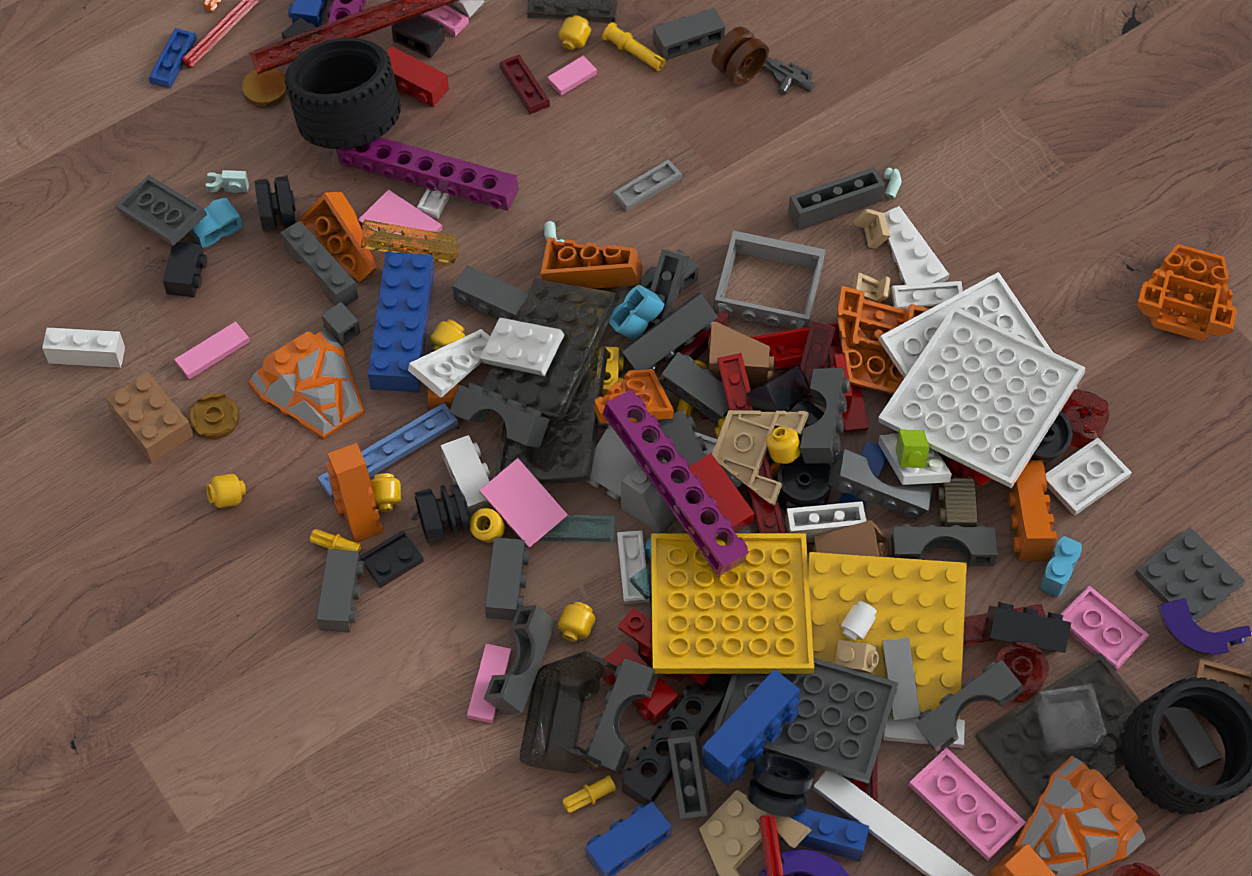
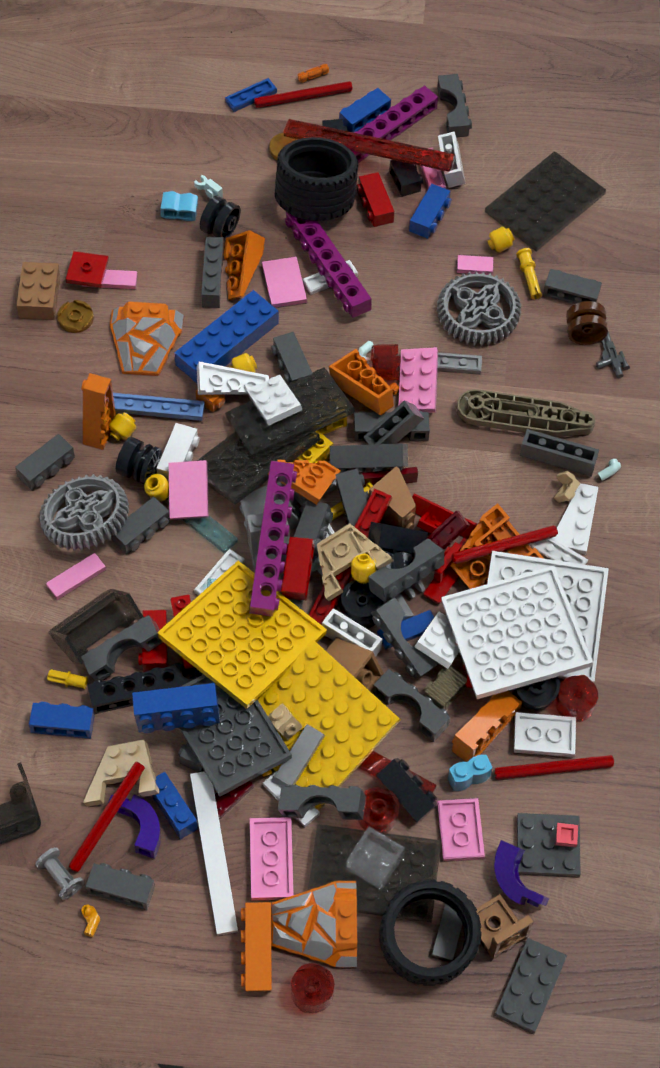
camera: 40 degrees right, 0 degrees up
white brick [42,328,125,368] -> none
dark grey plate [115,175,207,246] -> none
black brick [163,242,207,297] -> none
yellow head [206,474,246,508] -> none
yellow axle [310,529,362,553] -> none
dark grey brick [322,302,361,346] -> none
black plate [360,530,424,588] -> none
clear yellow fence [361,219,460,264] -> none
dark grey arch [449,383,549,447] -> none
dark grey arch [484,605,556,714] -> none
dark red tile [499,54,550,114] -> none
yellow head [558,602,596,642] -> none
medium azure brick [608,285,664,340] -> none
dark grey brick [668,728,710,819] -> none
light grey window [714,231,826,330] -> none
black wheel [747,754,814,817] -> none
white brick [840,600,877,642] -> none
tan bracket [852,272,891,303] -> none
lime brick [895,429,929,468] -> none
none -> light grey gear [39,474,129,551]
none -> red plate [66,251,109,288]
none -> clear red brick [371,344,400,381]
none -> bright pink plate [398,347,438,413]
none -> blue brick [409,184,452,239]
none -> light grey gear [437,271,521,346]
none -> red axle [451,525,558,564]
none -> dark tan beam [457,389,595,437]
none -> red axle [494,755,614,780]
none -> coral plate [555,823,578,847]

